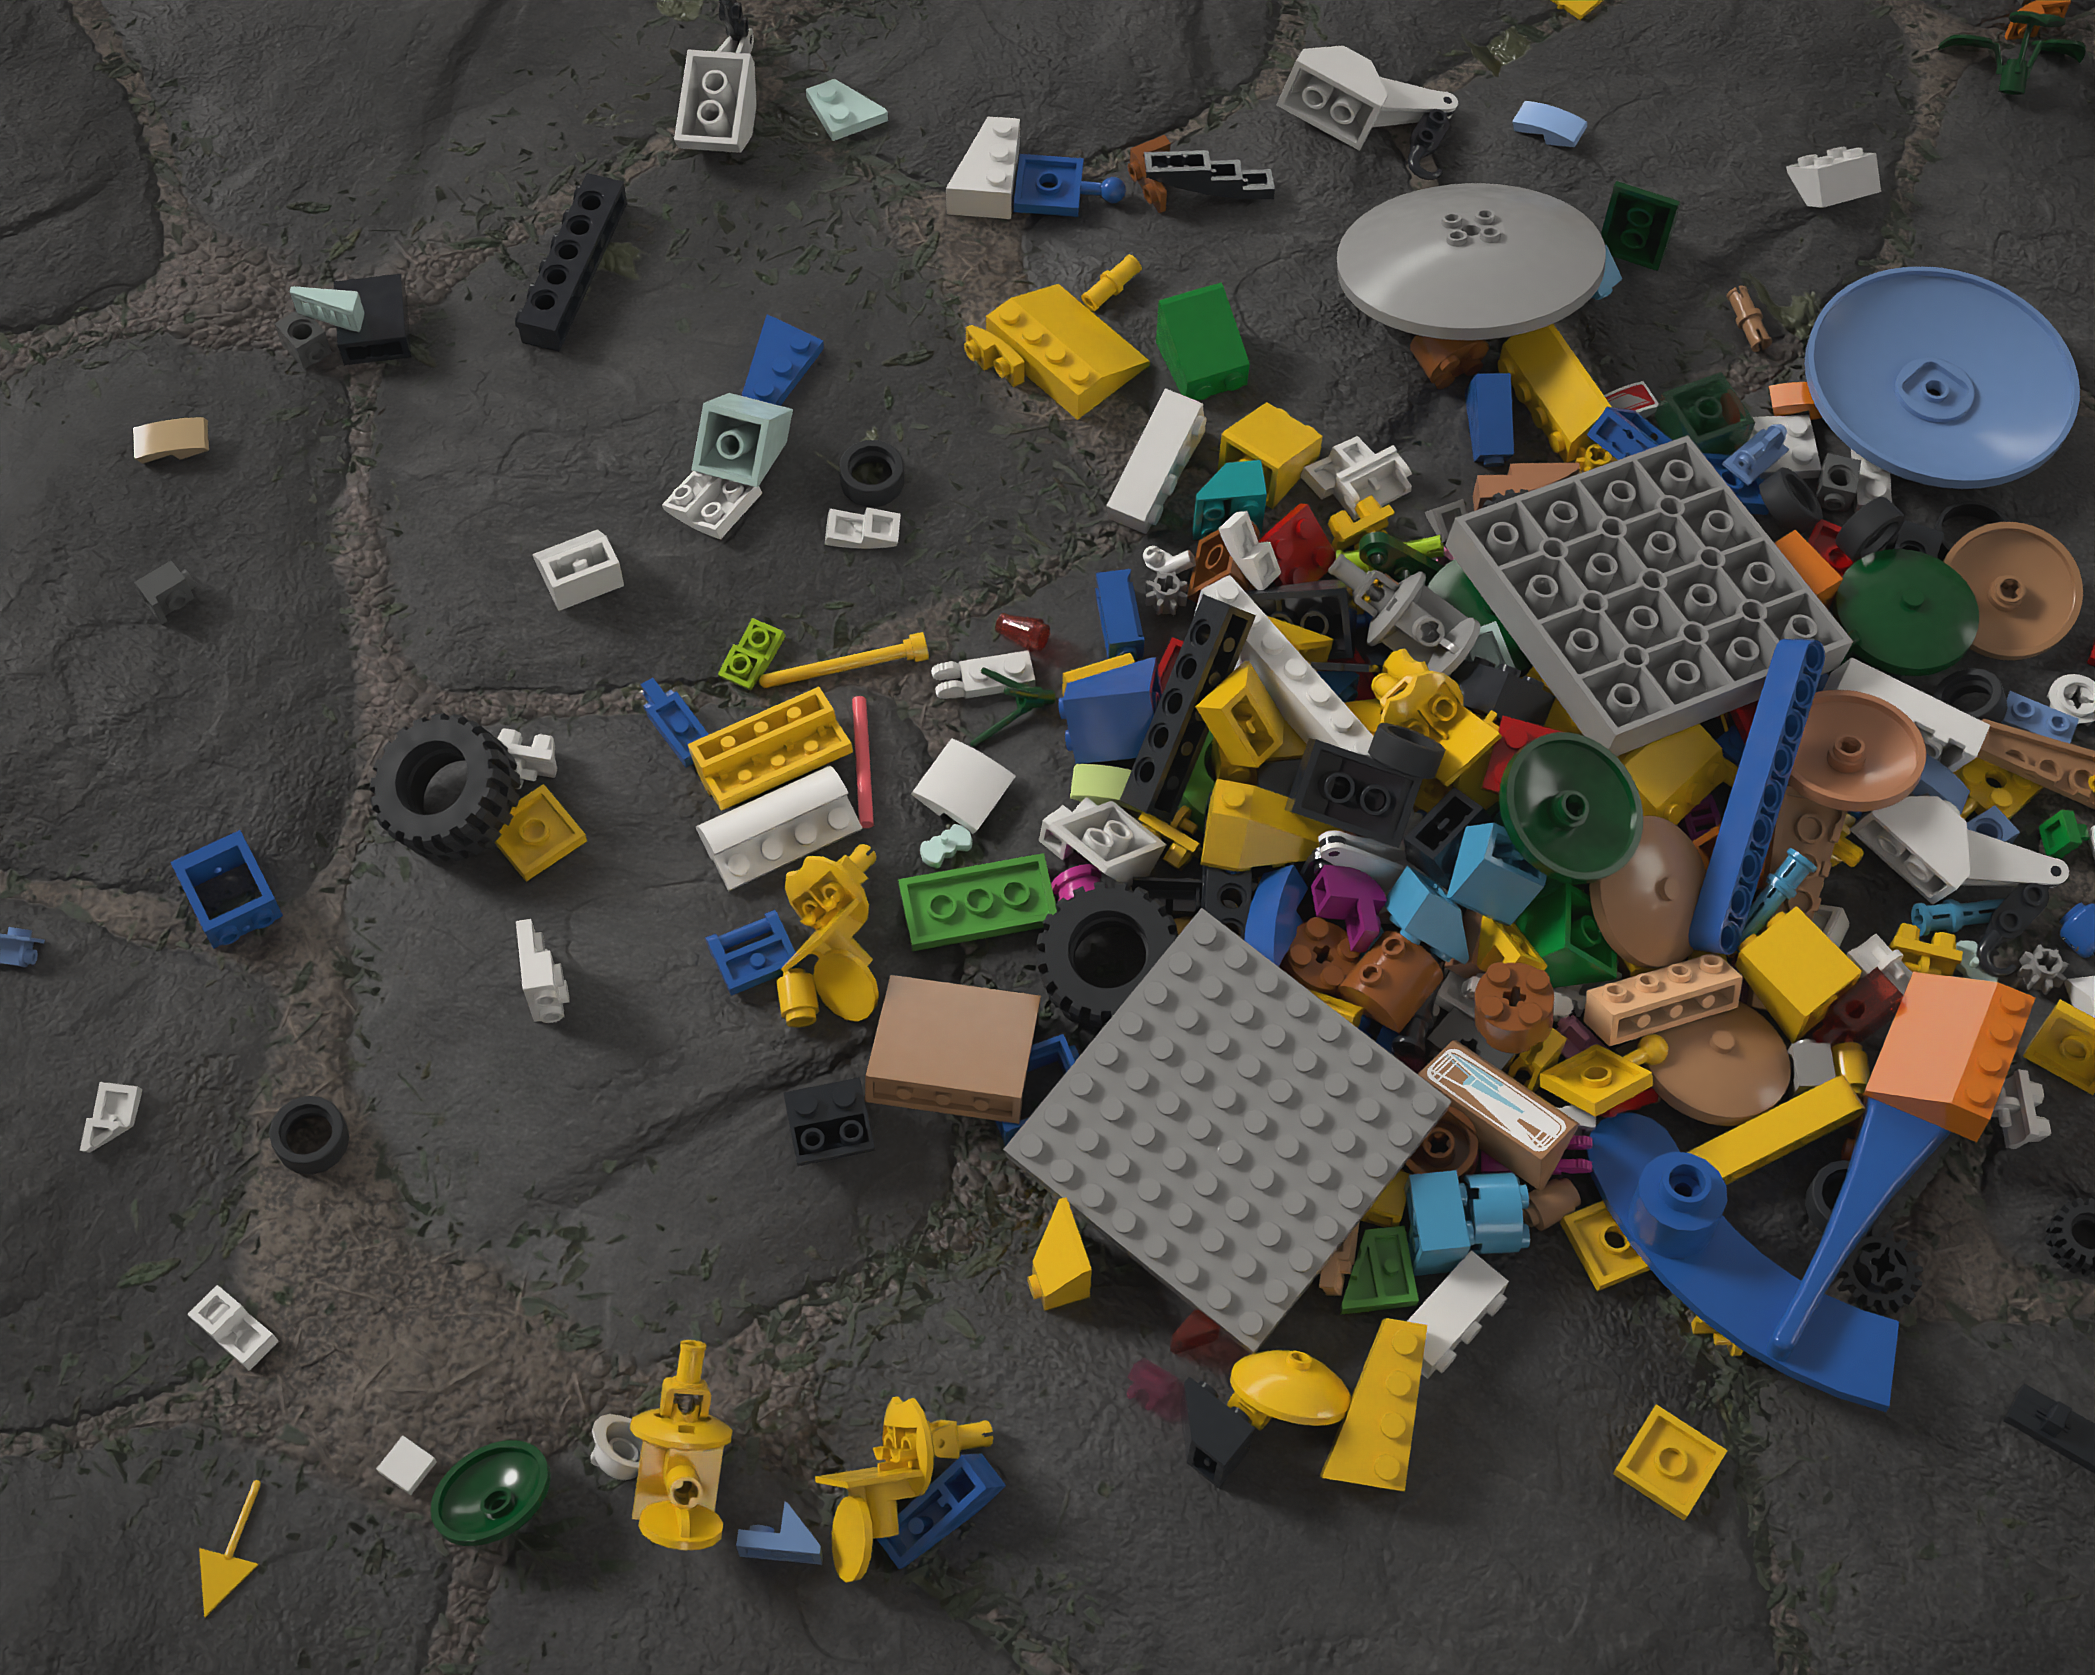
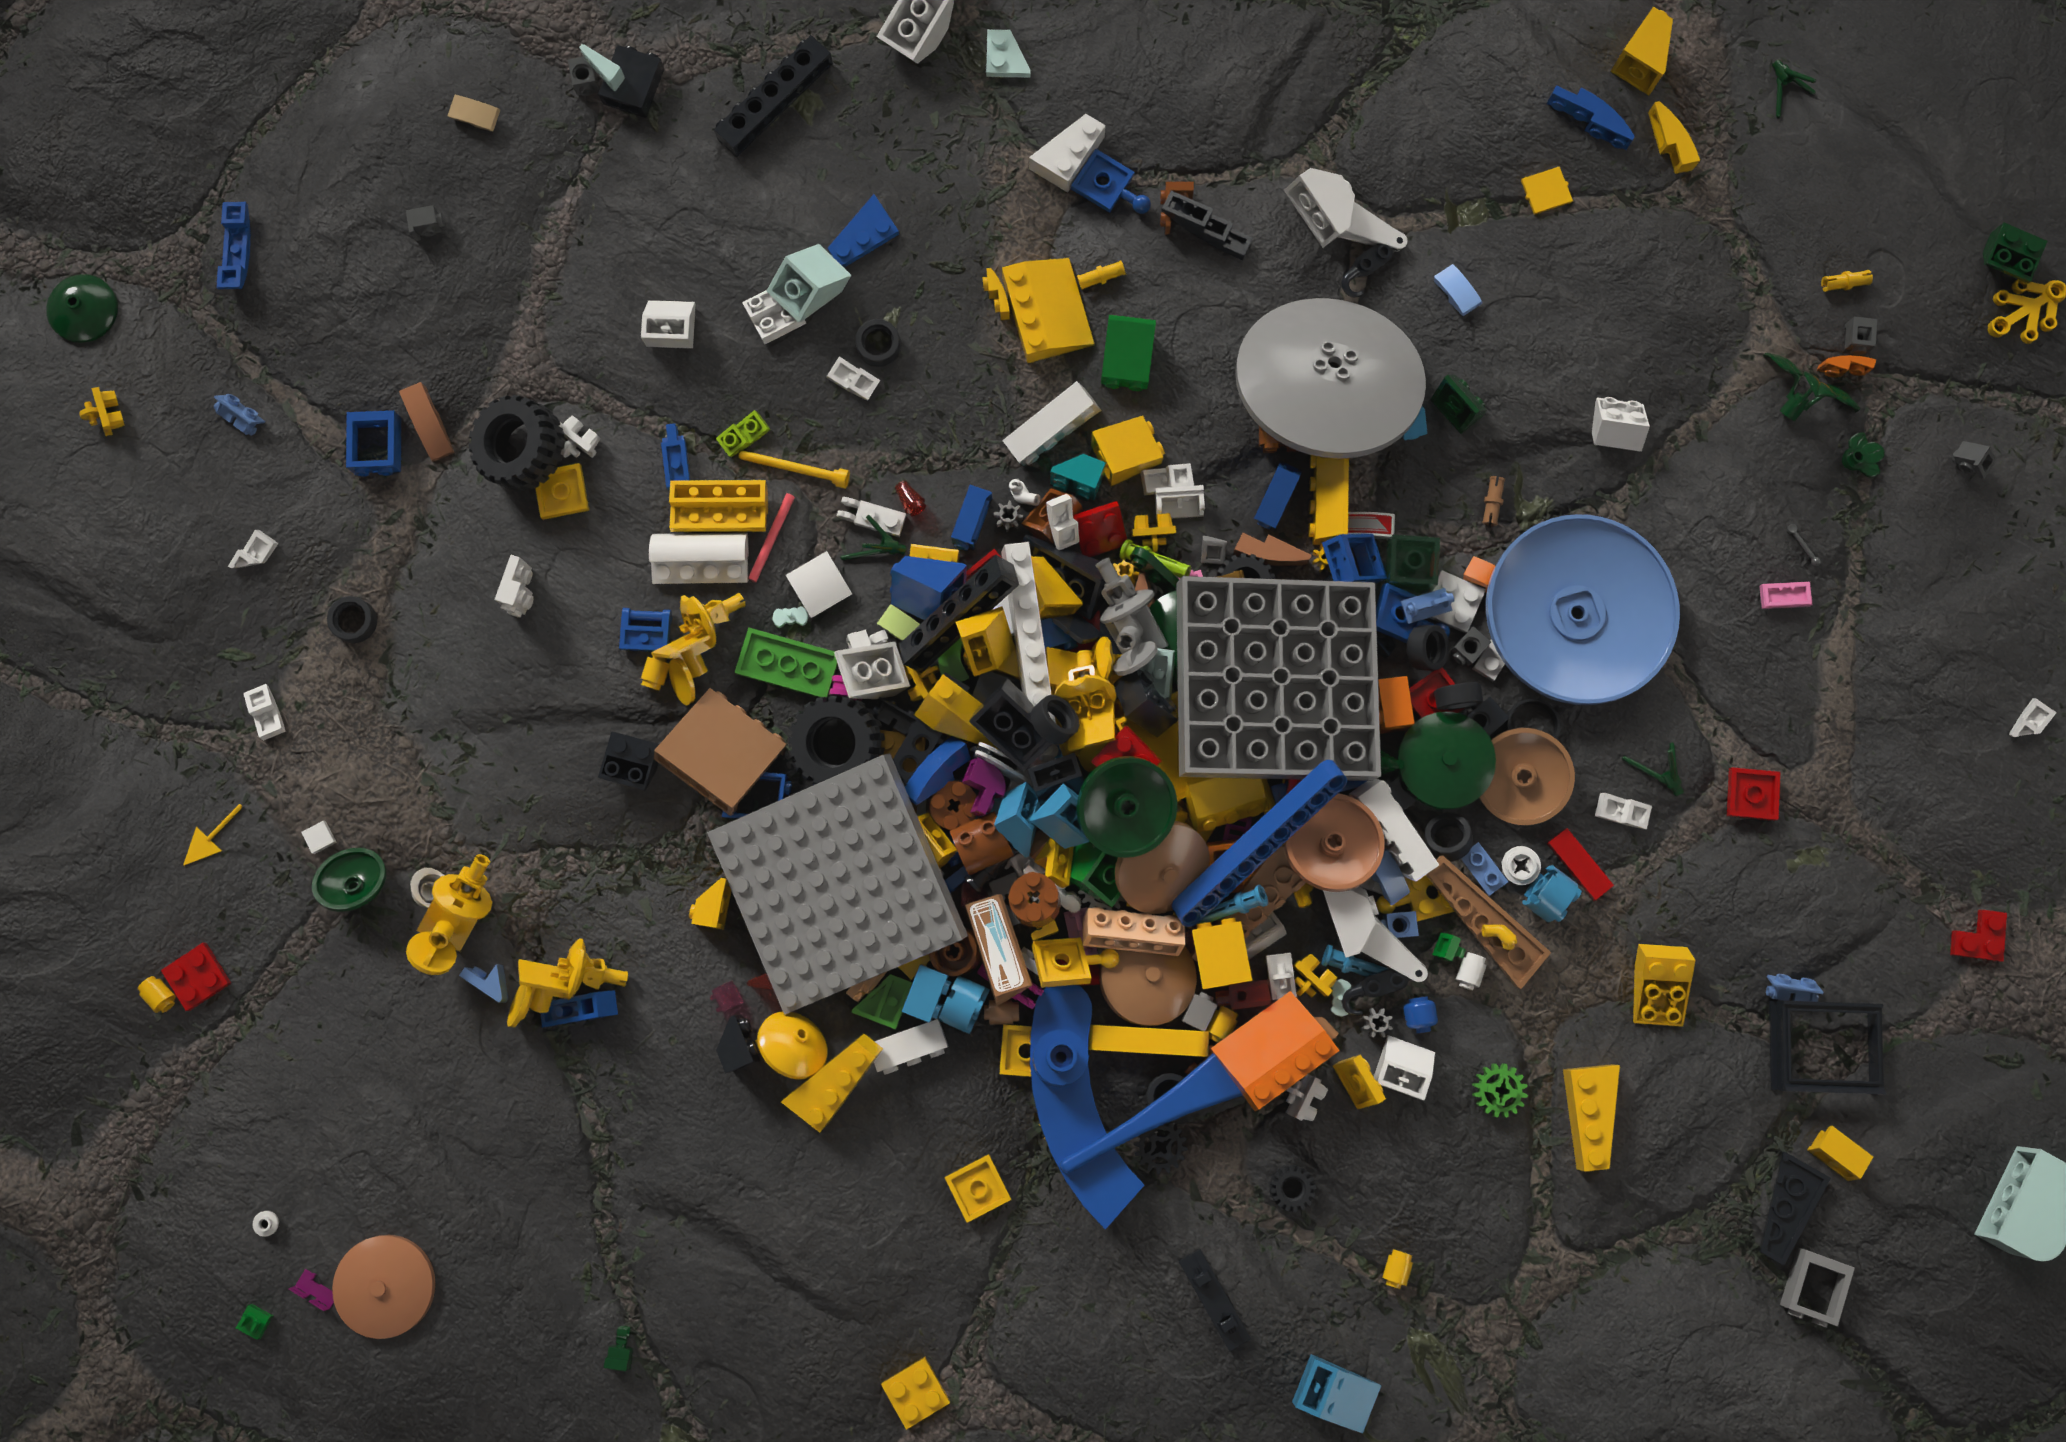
camera: 30 degrees right, 20 degrees up
none -> nougat slope [399,382,455,462]

